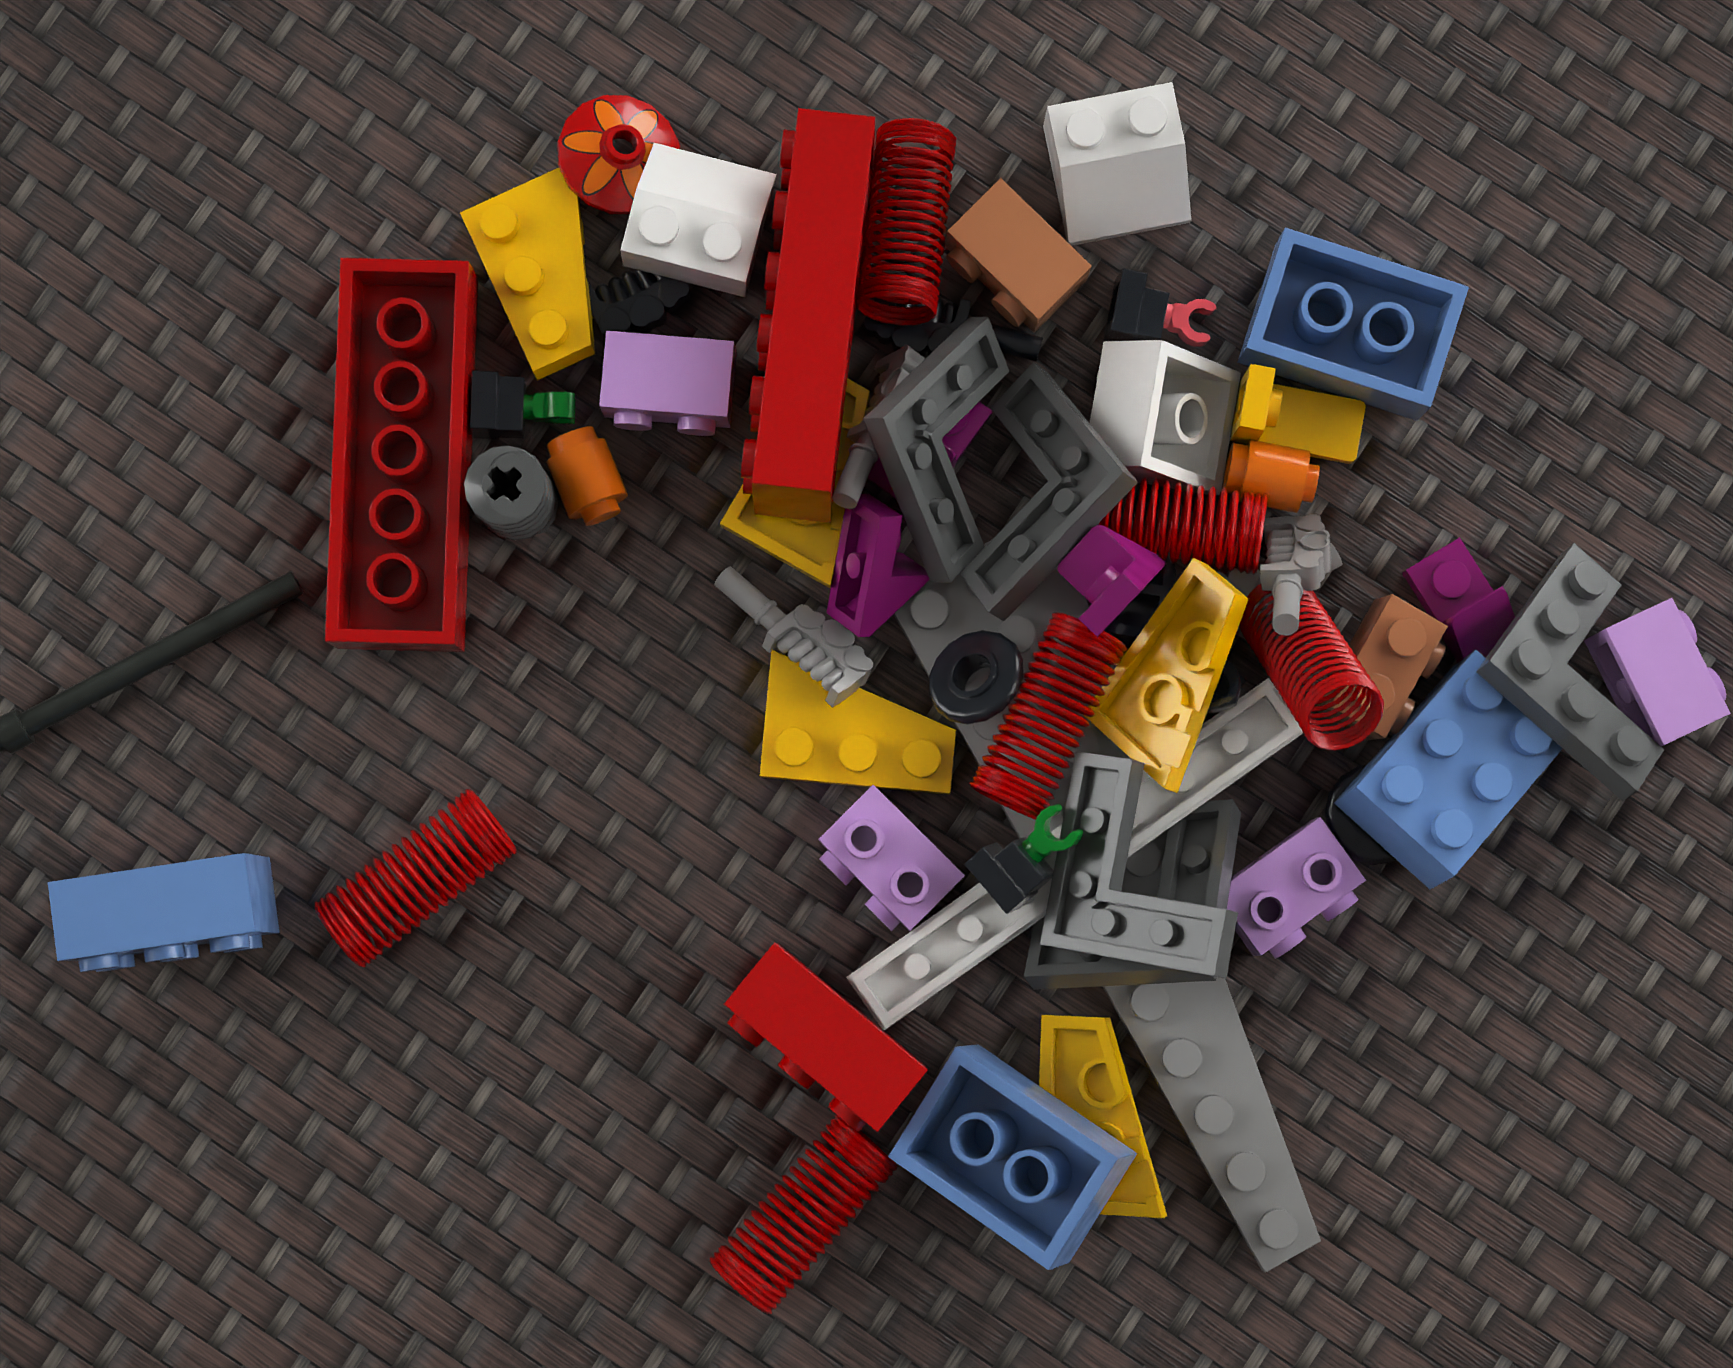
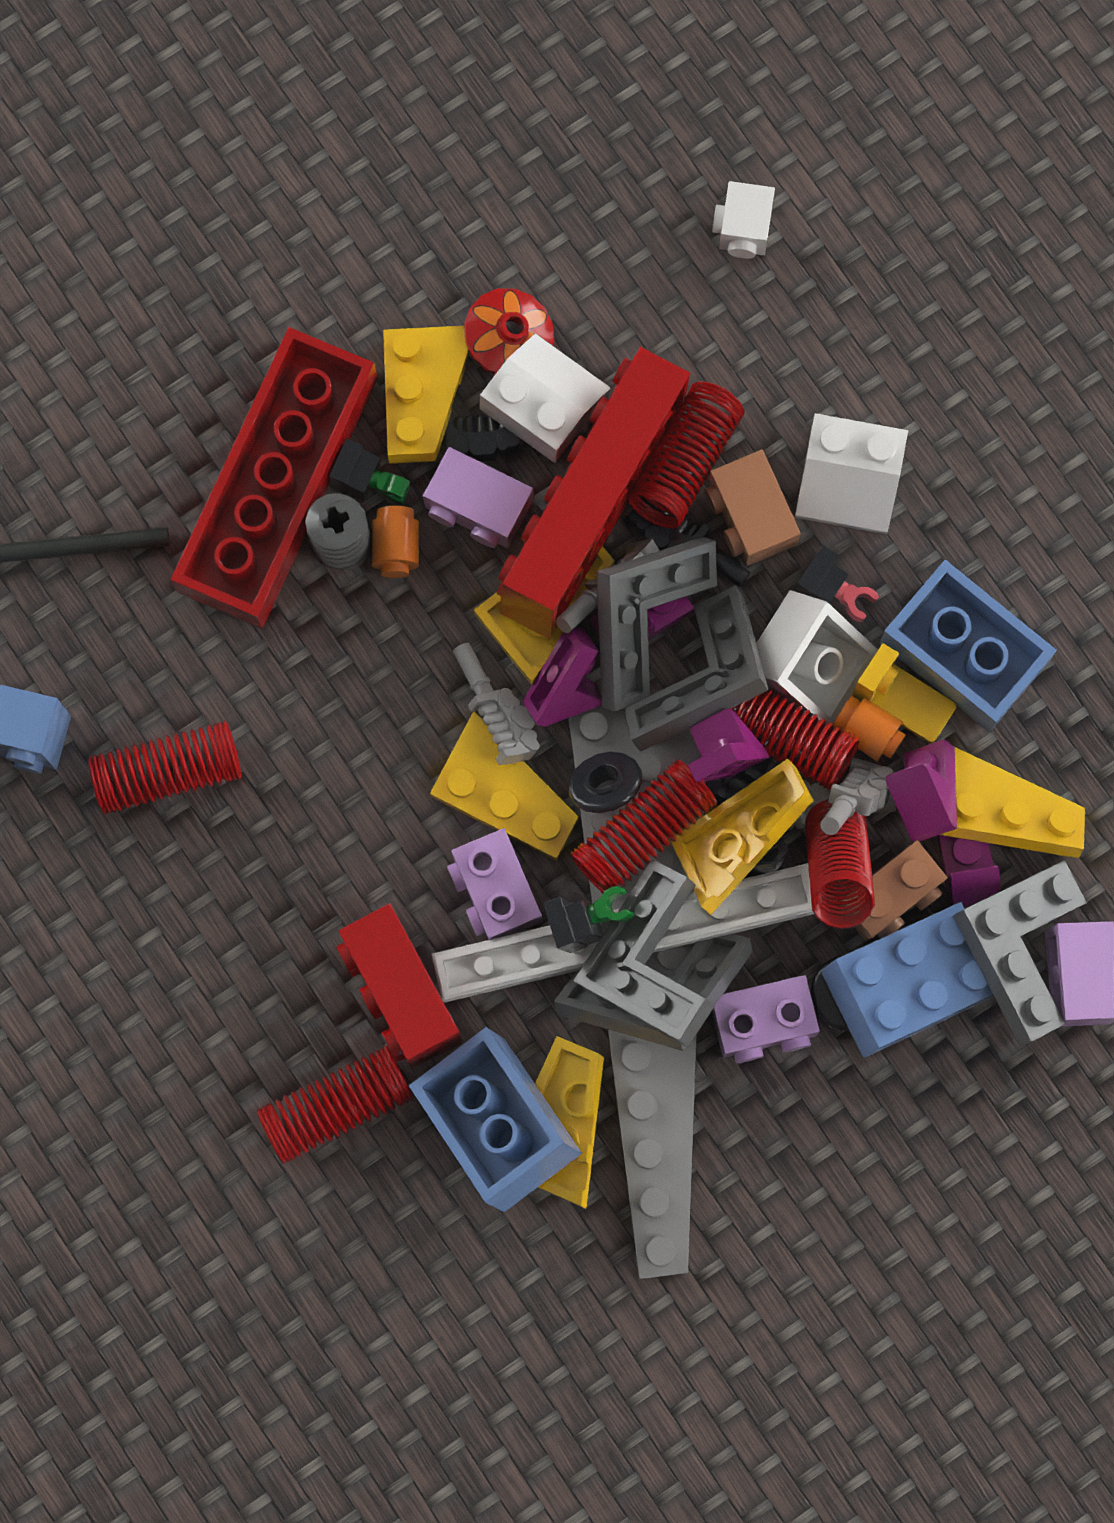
camera: 25 degrees right, 5 degrees down
none -> magenta slope [886,739,957,842]
none -> yellow wing [940,746,1085,858]

